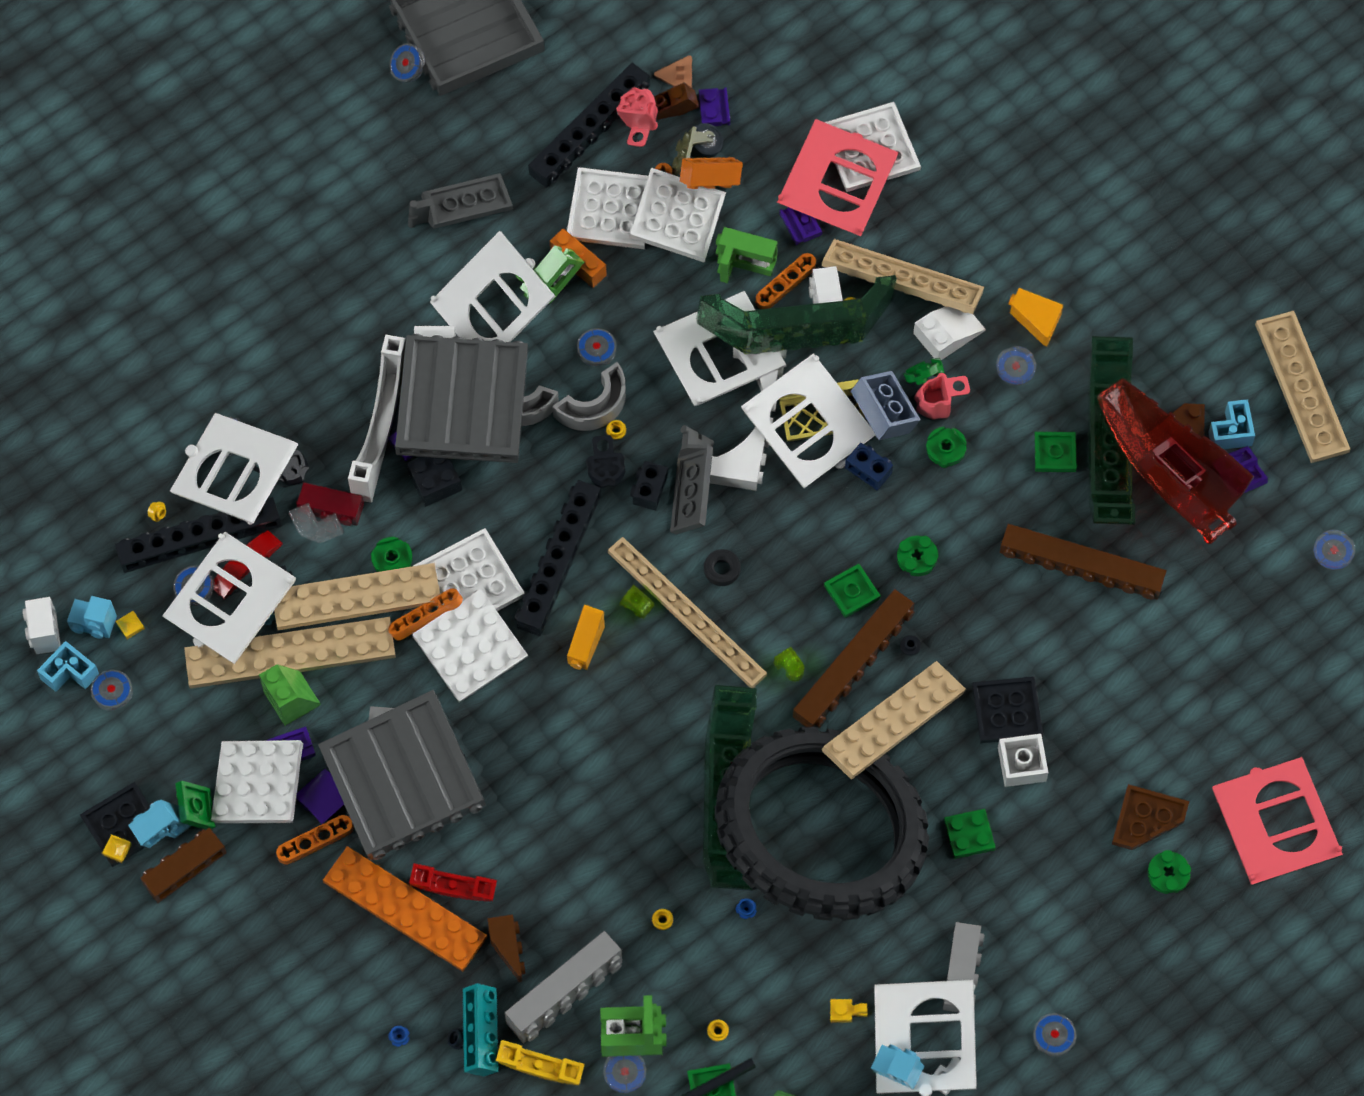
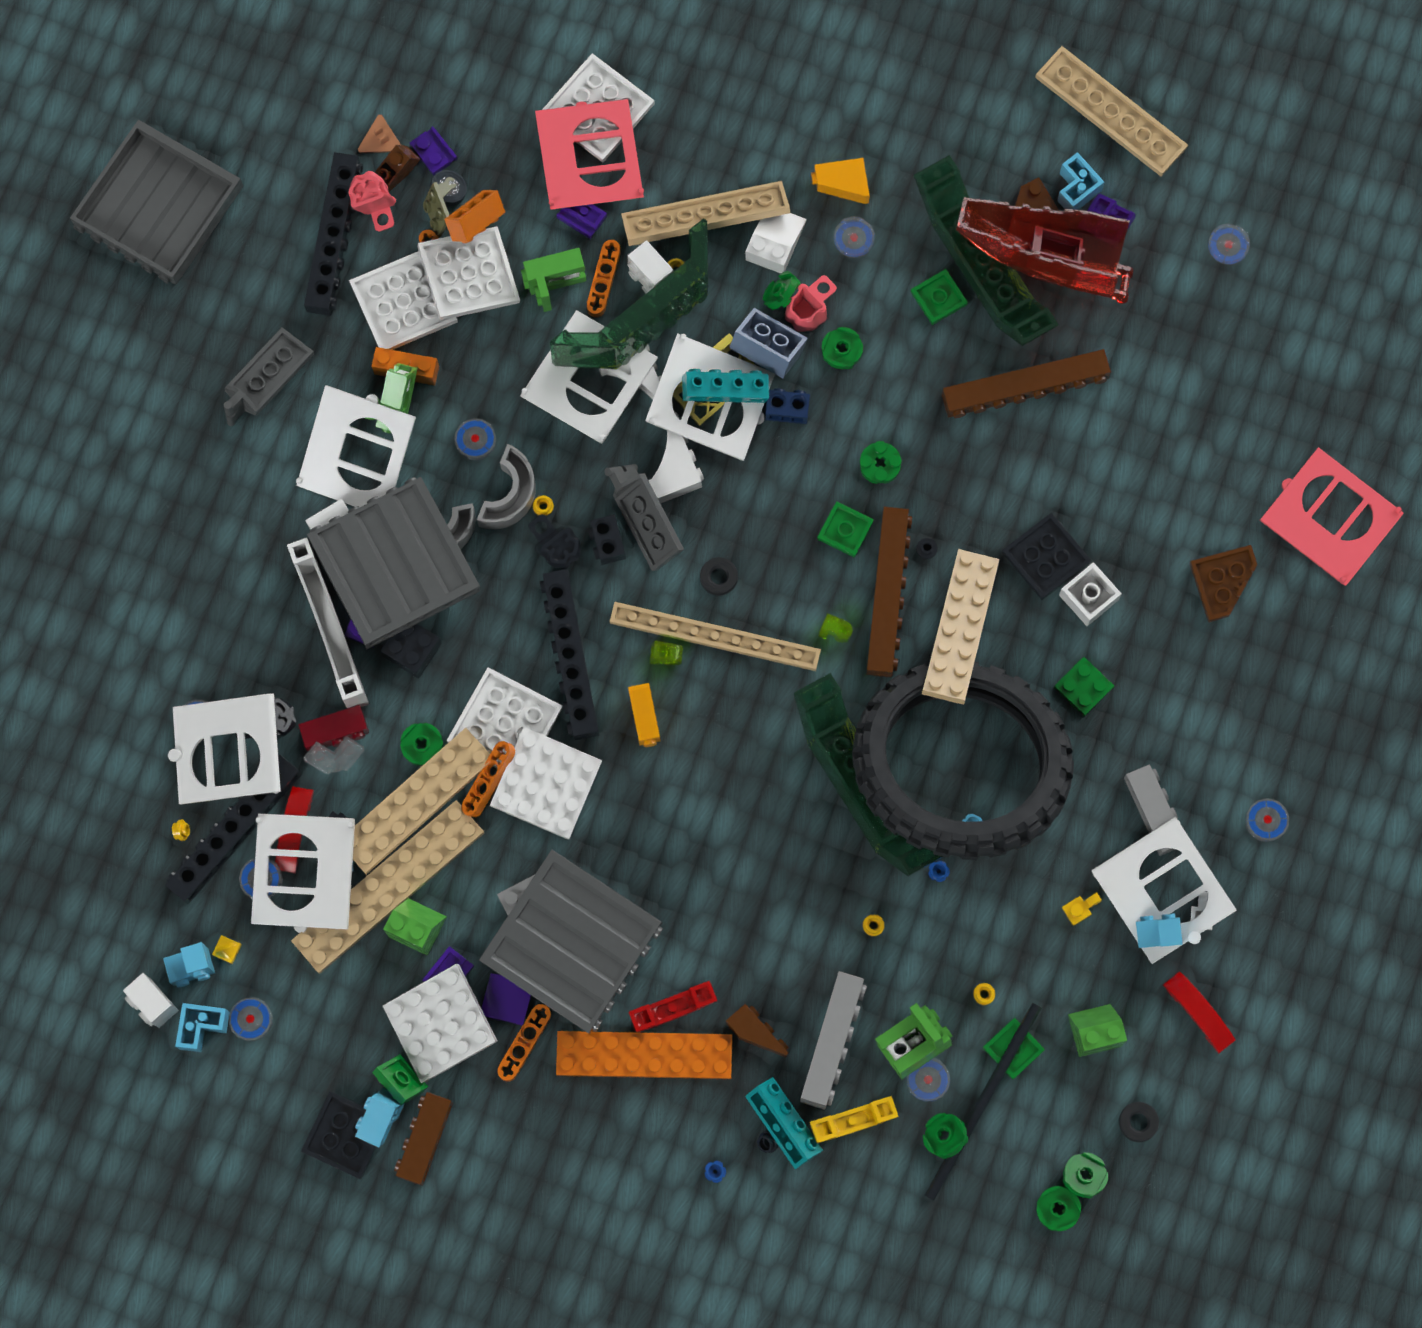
camera: 30 degrees left, 10 degrees up
yellow tile [102,834,132,863] -> none
tile [390,43,425,83] -> none
green plate [1148,850,1191,894] -> none
none -> teal brick [682,369,769,403]

